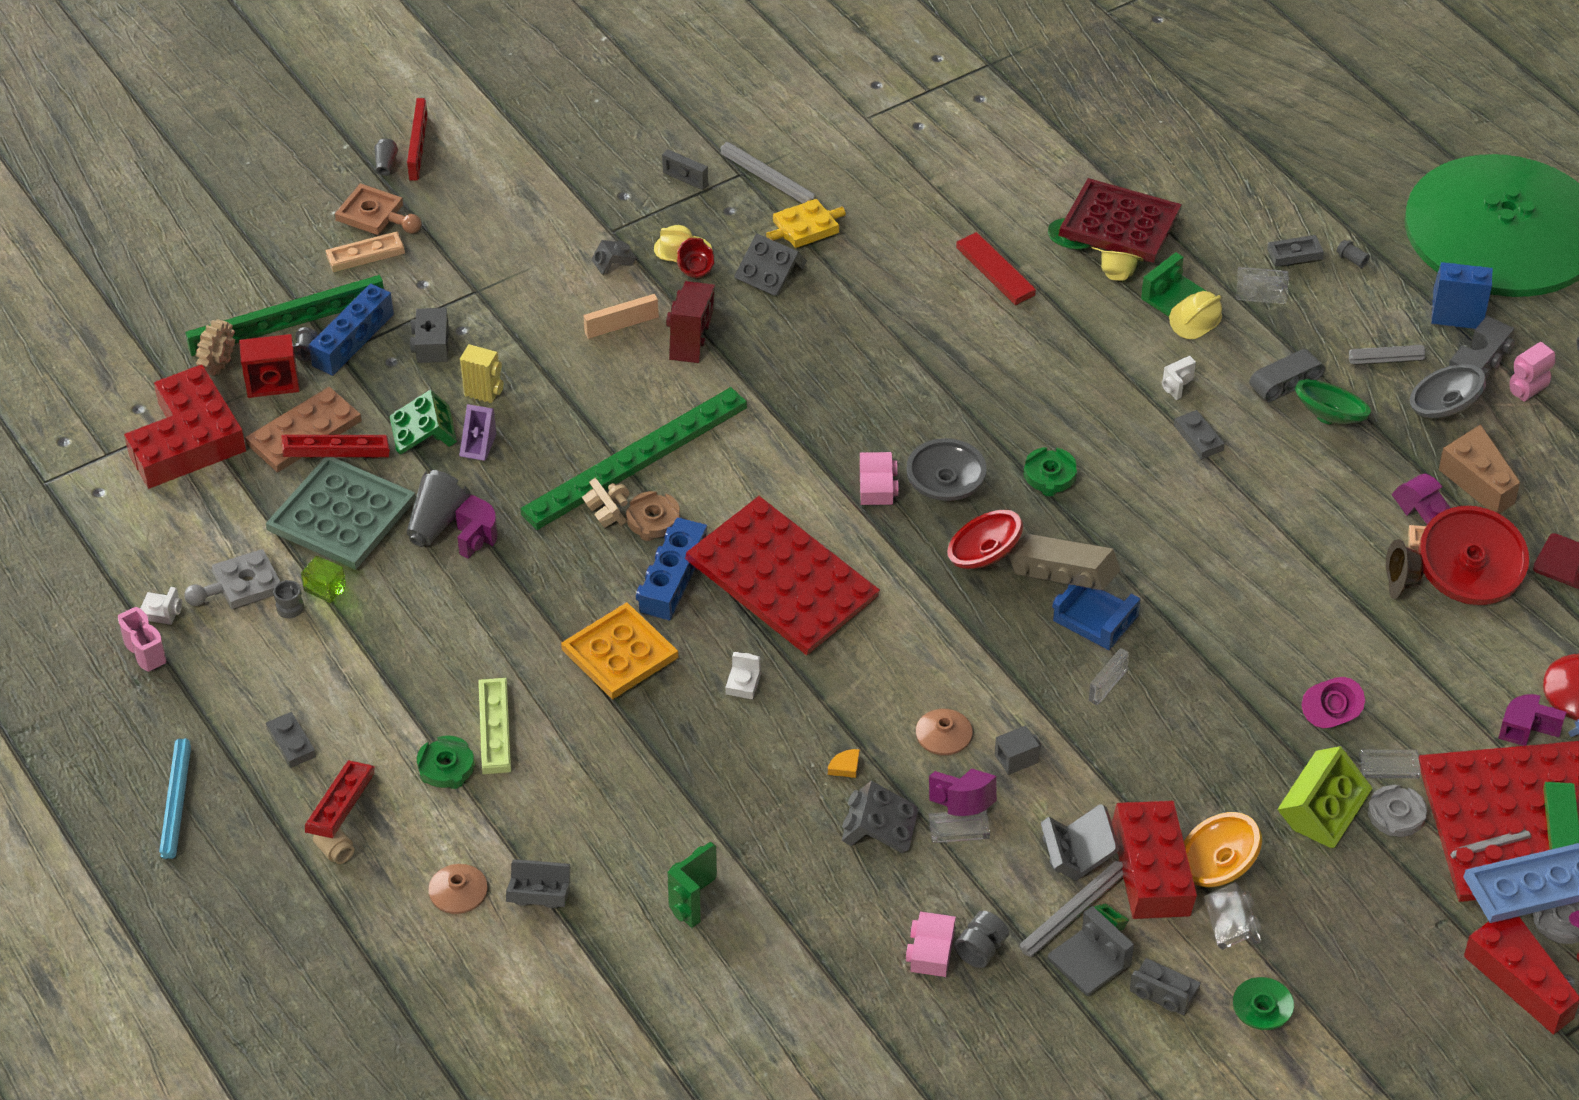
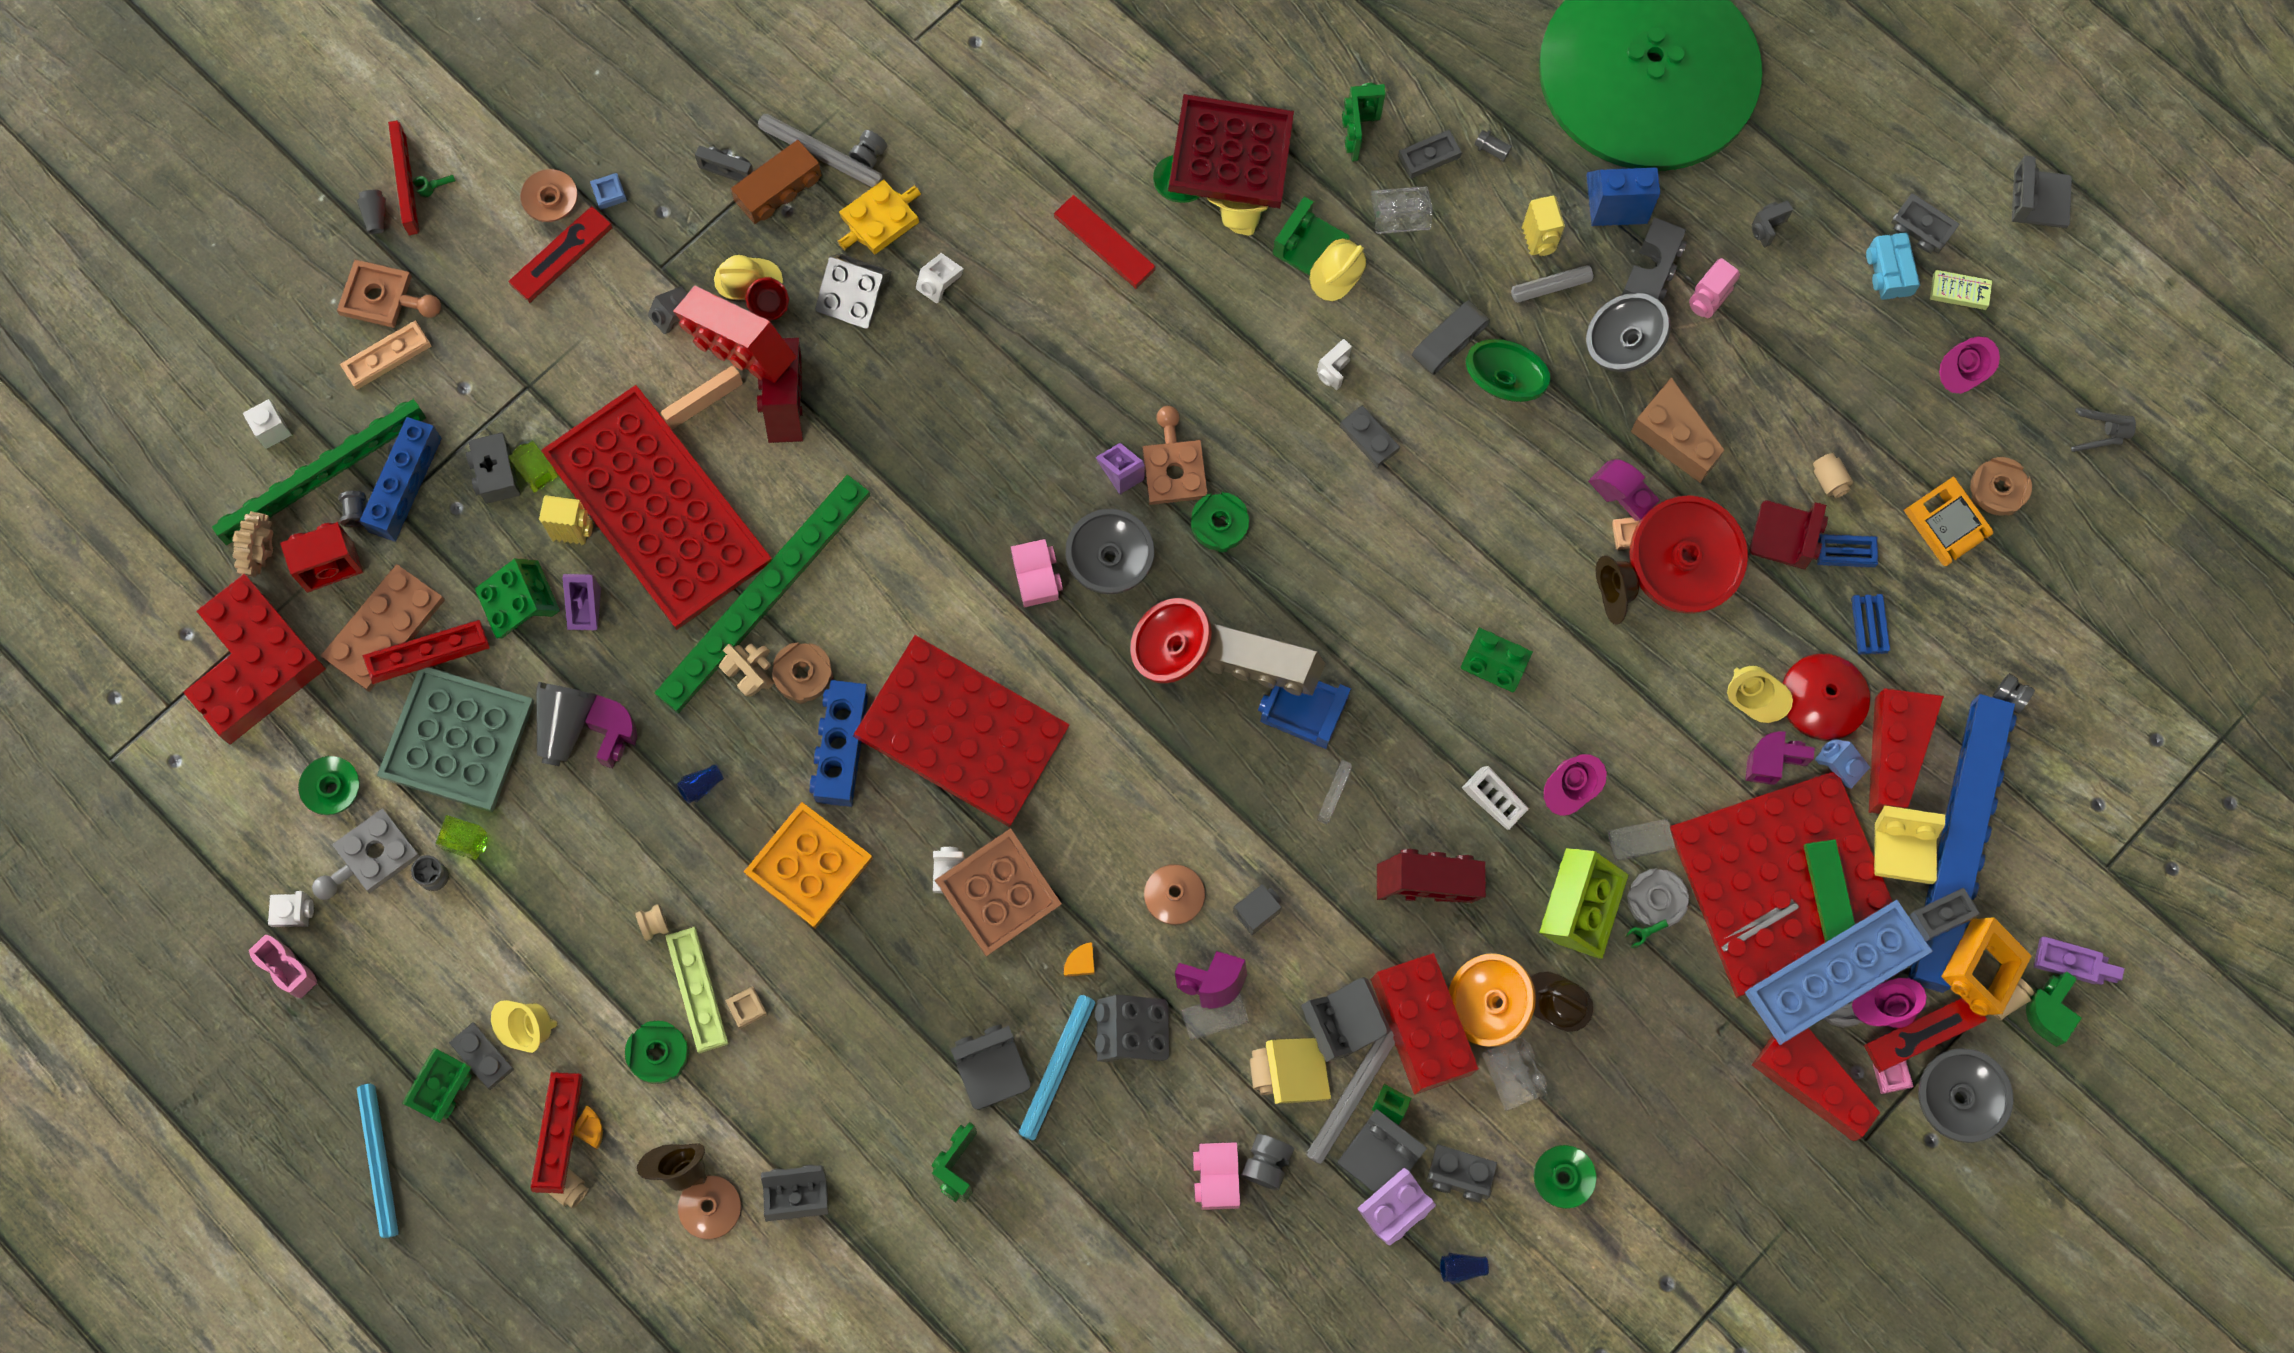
camera: 15 degrees left, 25 degrees up
none -> white brick [243,399,292,449]
none -> green dish [298,756,360,815]
none -> green bracket [402,1048,472,1123]
none -> green hand [413,175,455,197]
none -> light yellow piece [491,1000,557,1053]
none -> red tile [508,206,613,303]
none -> clear neon green brick [509,440,558,493]
none -> nougat dish [520,169,578,222]
none -> red plate [540,385,772,630]
none -> light orange tile [574,1106,603,1149]
none -> medium blue tile [590,173,627,210]
none -> tan wheel [635,904,669,941]
none -> dark brown piece [637,1143,707,1191]
none -> red brick [673,286,796,383]
none -> clear blue cone [676,764,724,804]
none -> tan tile [725,986,768,1029]
none -> dark orange brick [730,139,822,224]
none -> dark grey wheel [849,130,888,169]
none -> white bracket [916,253,964,303]
none -> nougat plate [934,828,1062,956]
none -> dark grey bracket [951,1024,1031,1110]
none -> medium azure axle [1019,995,1095,1140]
none -> medium lavender slope [1096,443,1145,494]
none -> nougat plate [1143,406,1207,505]
none -> tan brick [1250,1048,1274,1095]
none -> light yellow tile [1266,1038,1331,1104]
none -> green bracket [1342,83,1386,162]
none -> lavender bracket [1357,1168,1436,1246]
none -> dark red wedge [1377,849,1486,903]
none -> clear blue cone [1440,1252,1489,1285]
none -> green bracket [1460,627,1533,692]
none -> white slope [1462,766,1529,830]
none -> light yellow brick [1522,195,1565,256]
none -> dark brown piece [1531,972,1593,1032]
none -> green hand [1625,920,1668,948]
none -> light yellow piece [1727,666,1793,723]

